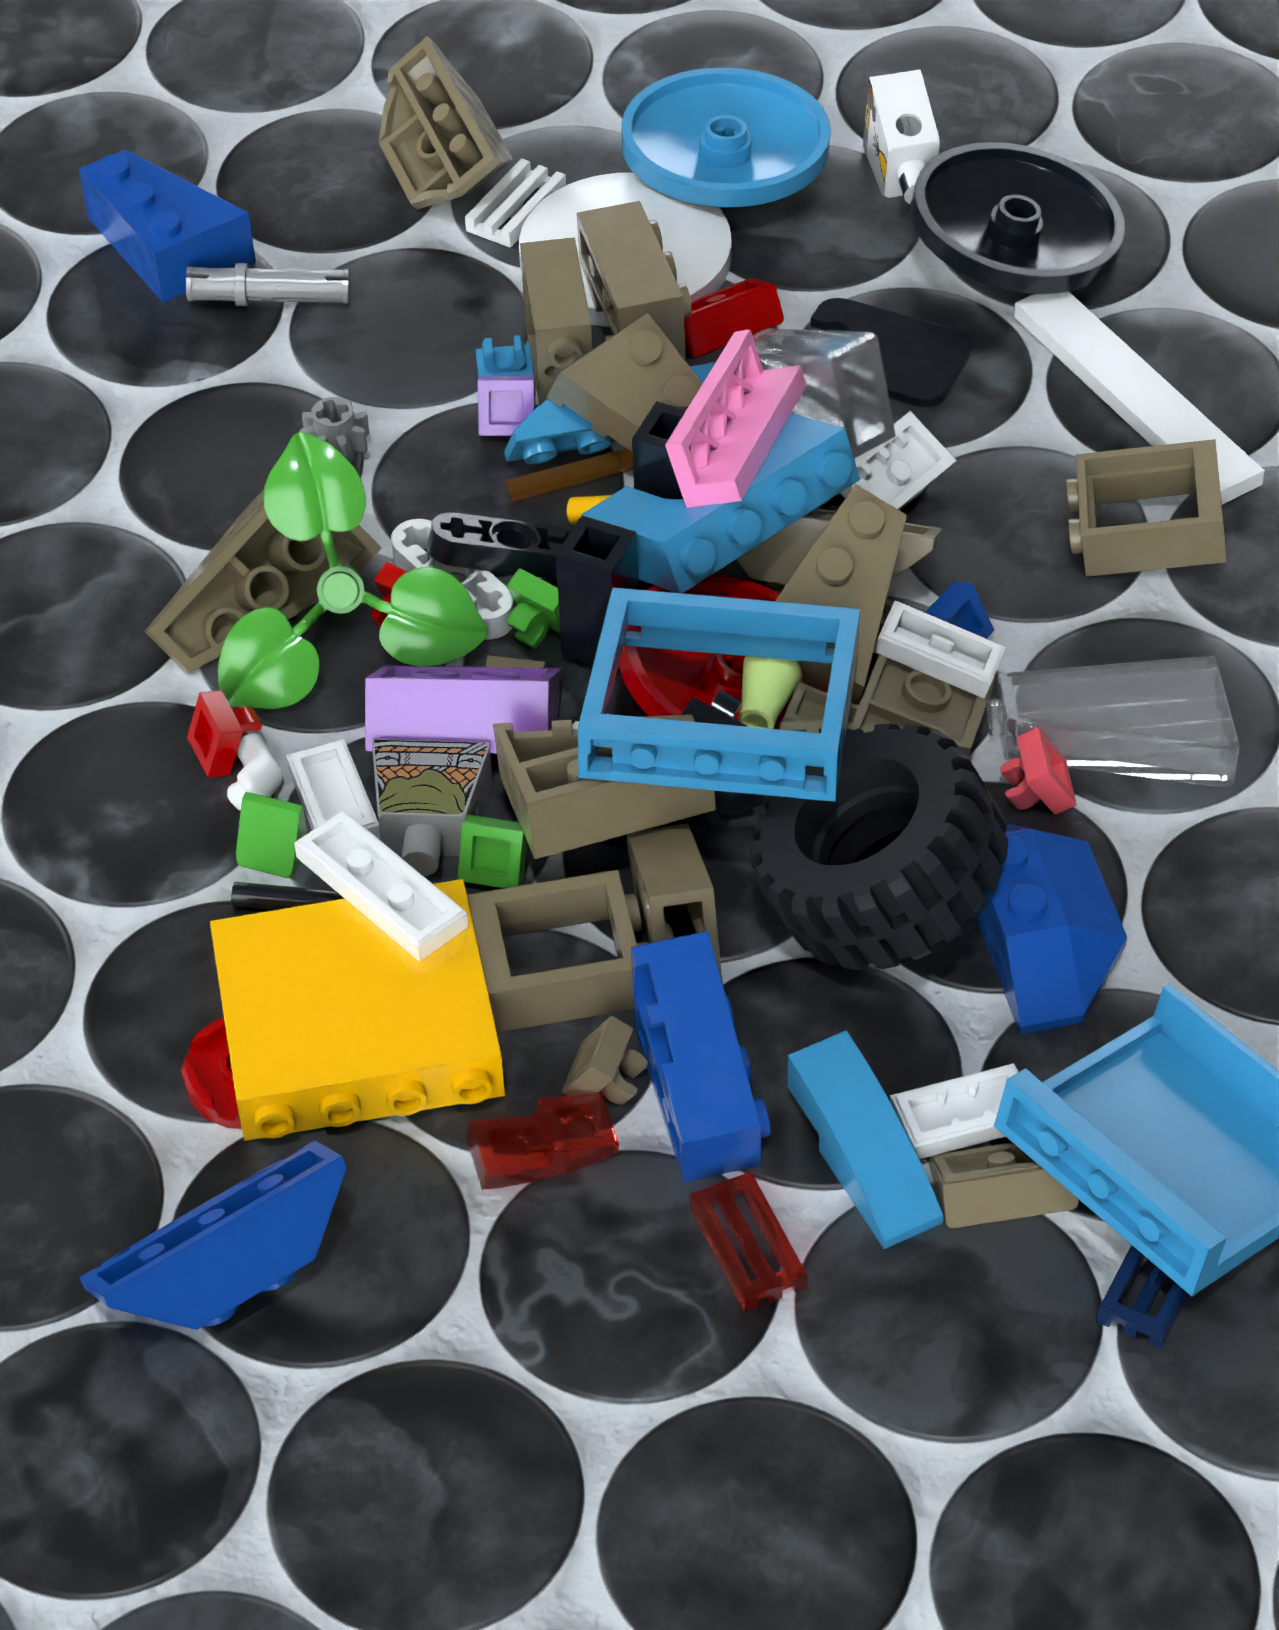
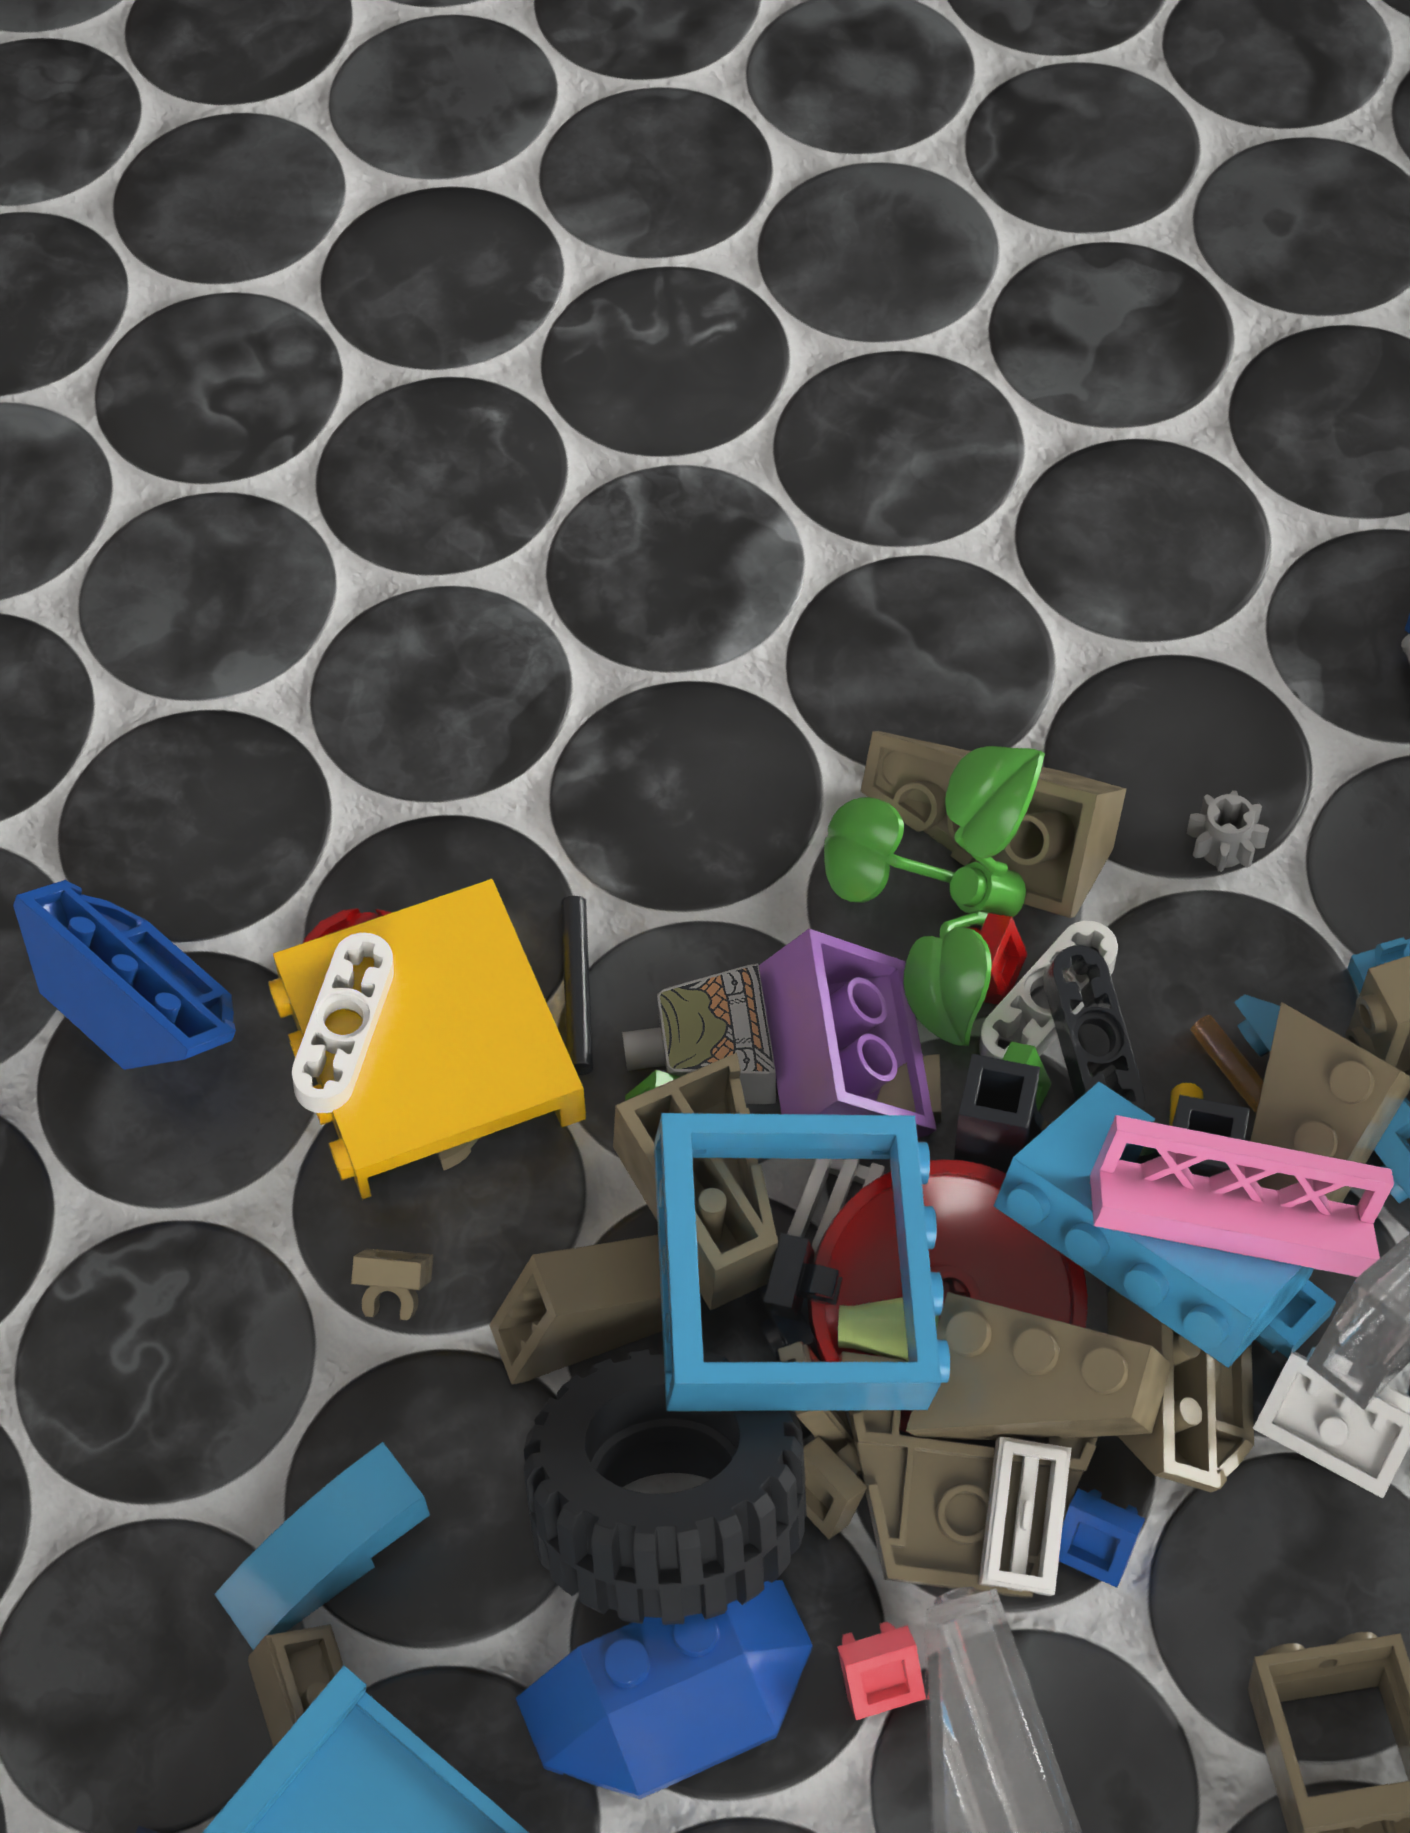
camera: 80 degrees right, 10 degrees up
red tile [187,690,262,778] -> none
white arm [227,733,283,811] -> none
bright green slope [236,792,307,878] -> none
white tile [286,739,381,839] -> none
white tile [294,810,469,962] -> none
clear red slope [466,1093,619,1190] -> none
dark tan window [467,870,648,1033] -> none
tile [477,376,536,436] -> none
blue wedge [631,931,770,1183] -> none
clear red tile [689,1172,808,1312] -> none
white plate [890,1063,1018,1159] -> none
none -> white beam [292,933,394,1113]

